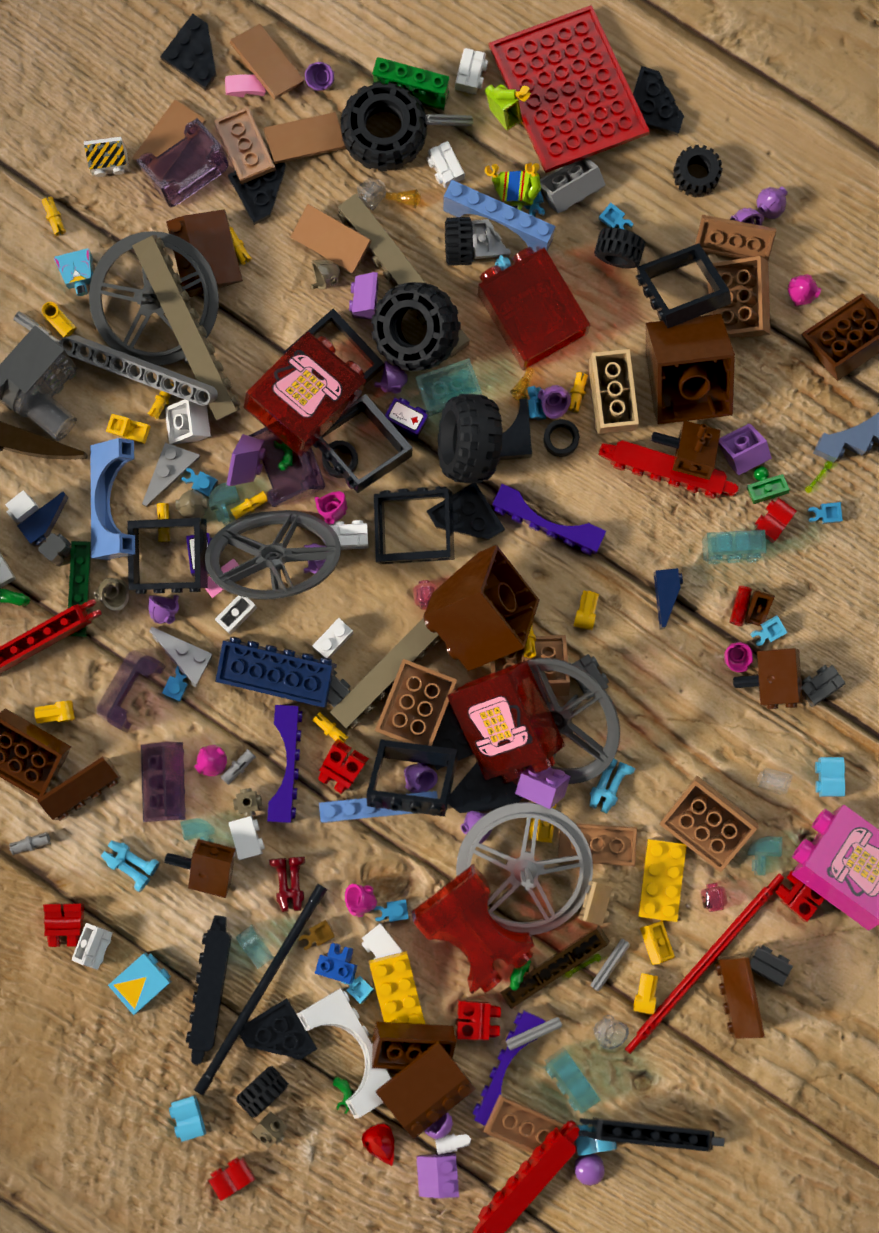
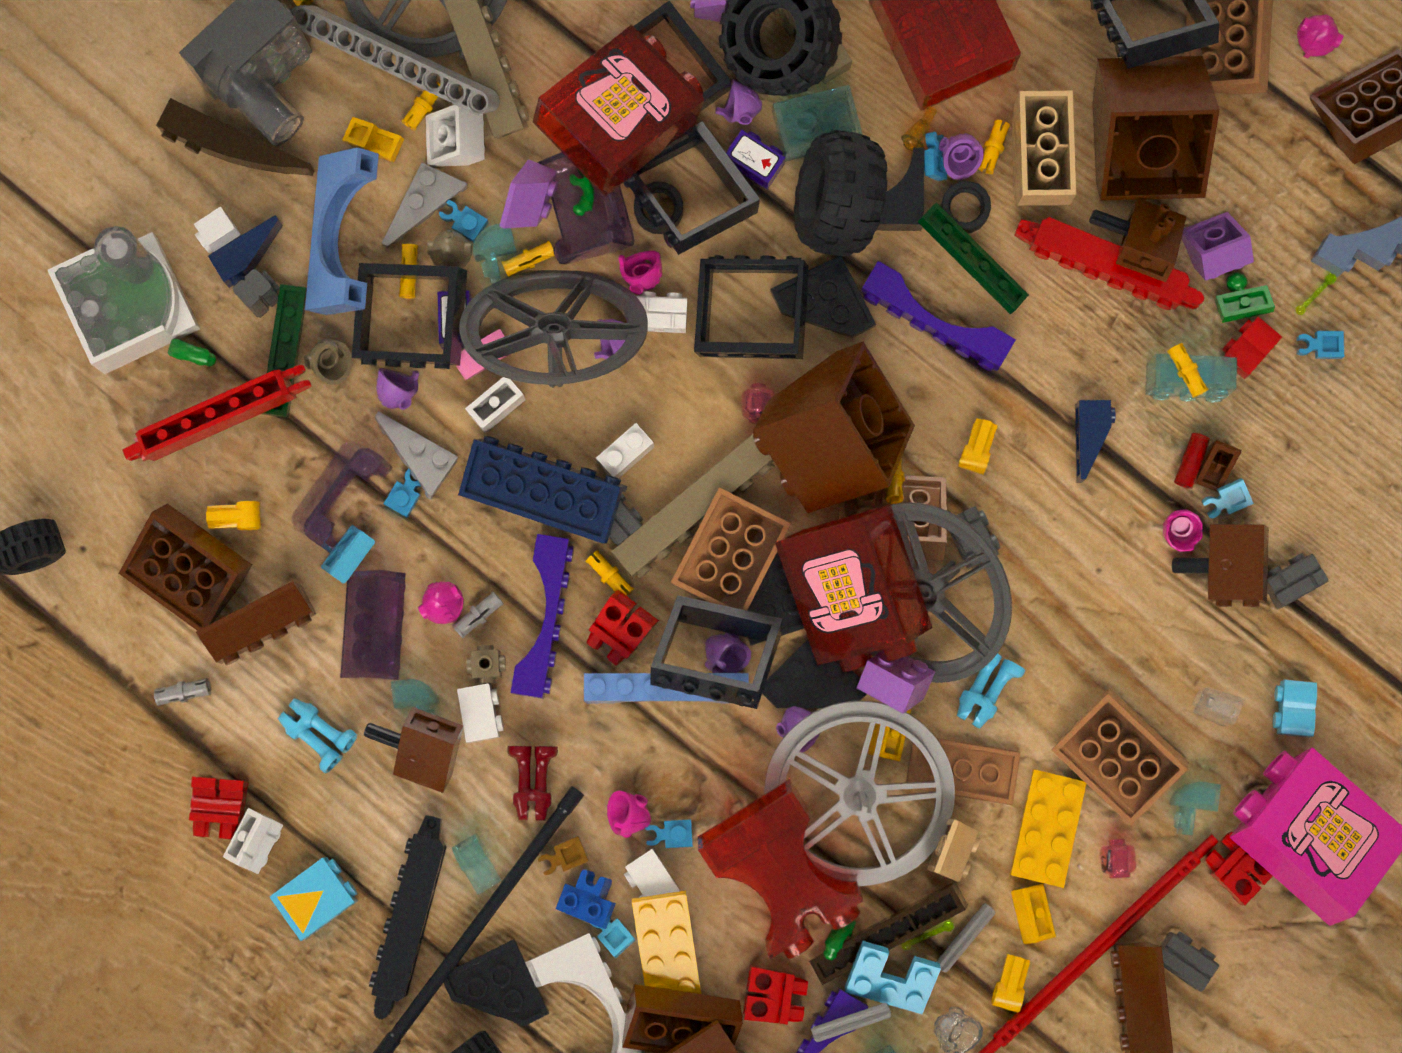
camera: 10 degrees right, 0 degrees up
none -> medium azure slope [321,525,375,583]
none -> medium azure plate [845,941,941,1014]
none -> dark green plate [917,202,1029,315]
none -> yellow pin [1167,343,1209,398]

